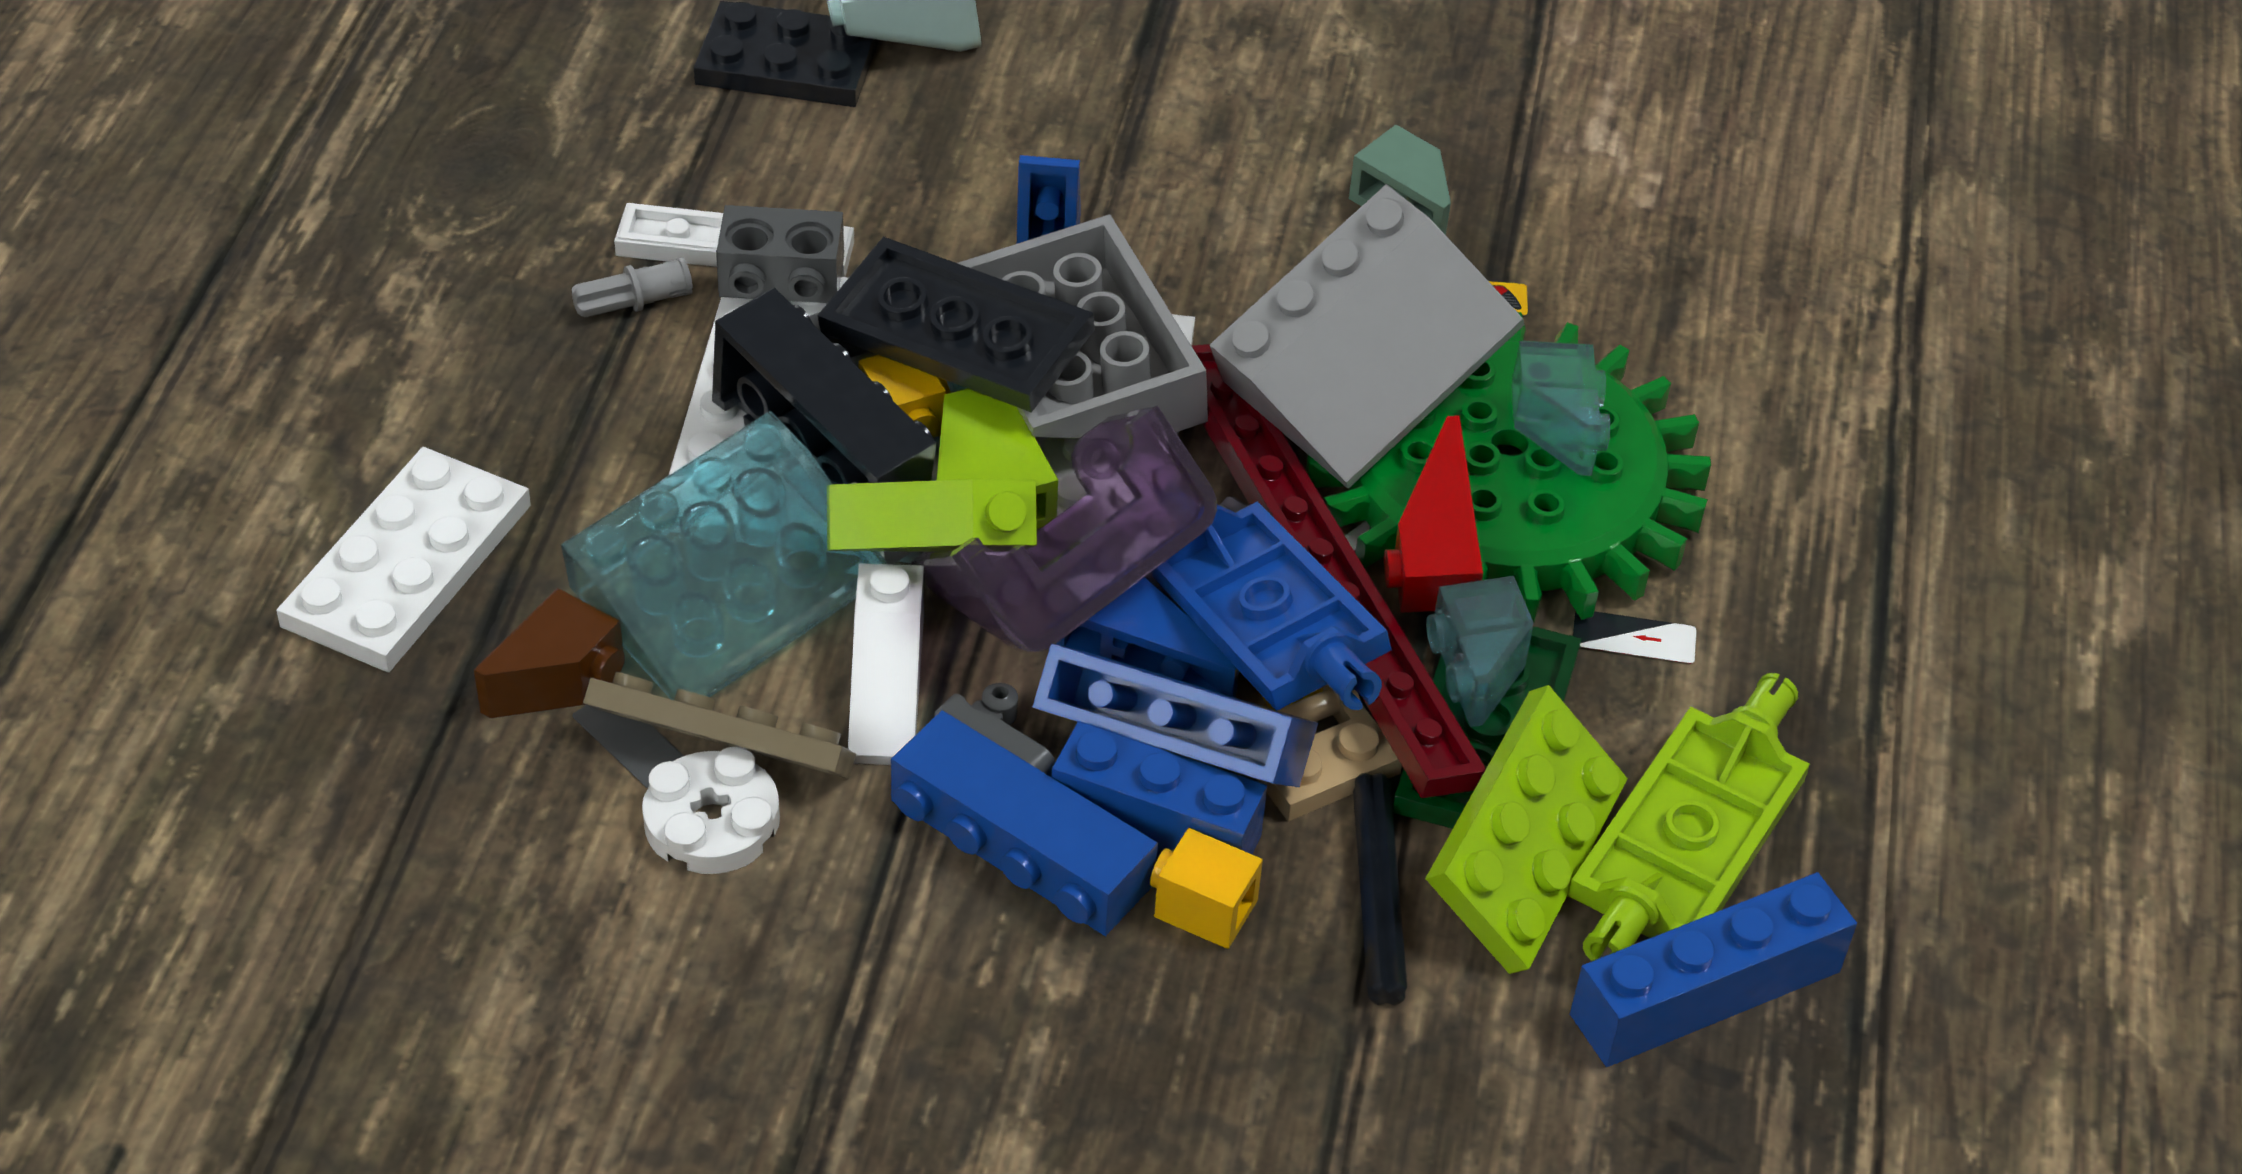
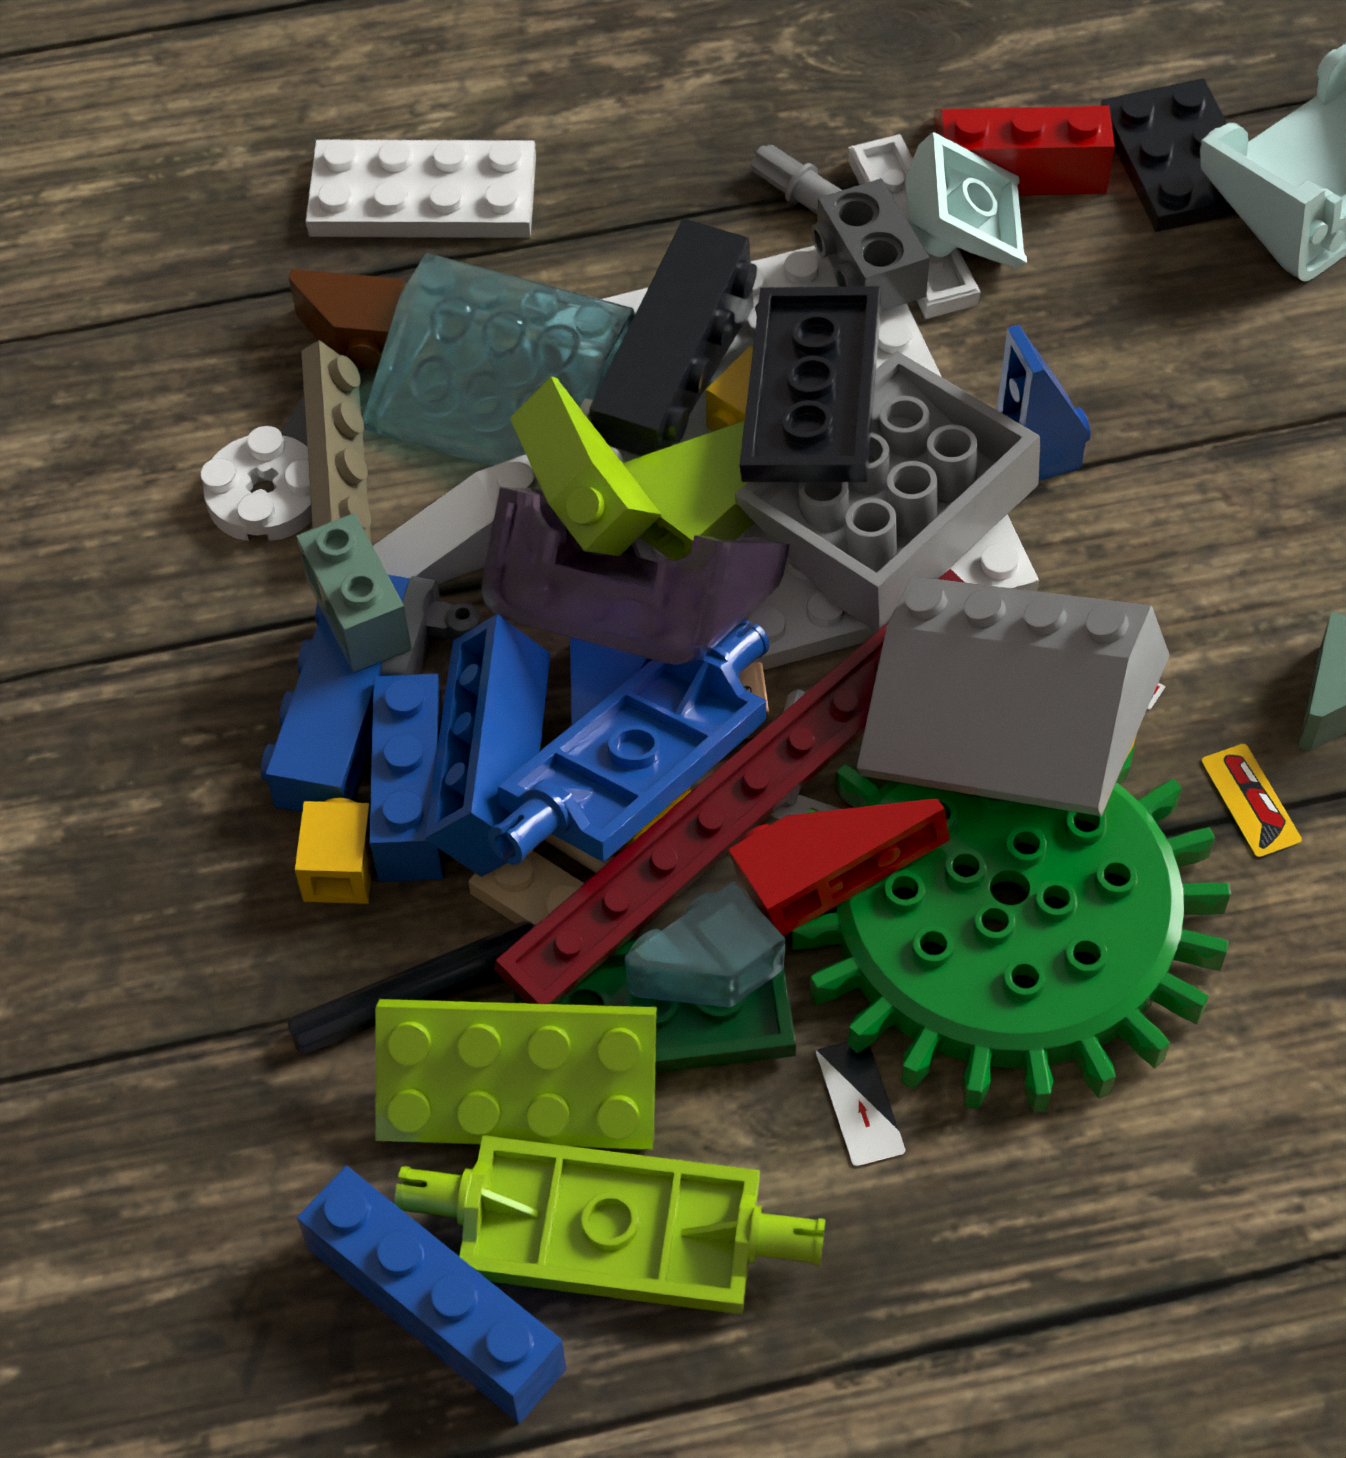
camera: 70 degrees right, 10 degrees up
clear light blue slope [1511,341,1610,476] -> none
none -> sand green brick [296,513,412,673]
none -> light aqua slope [906,132,1027,268]
none -> red slope [934,106,1115,196]

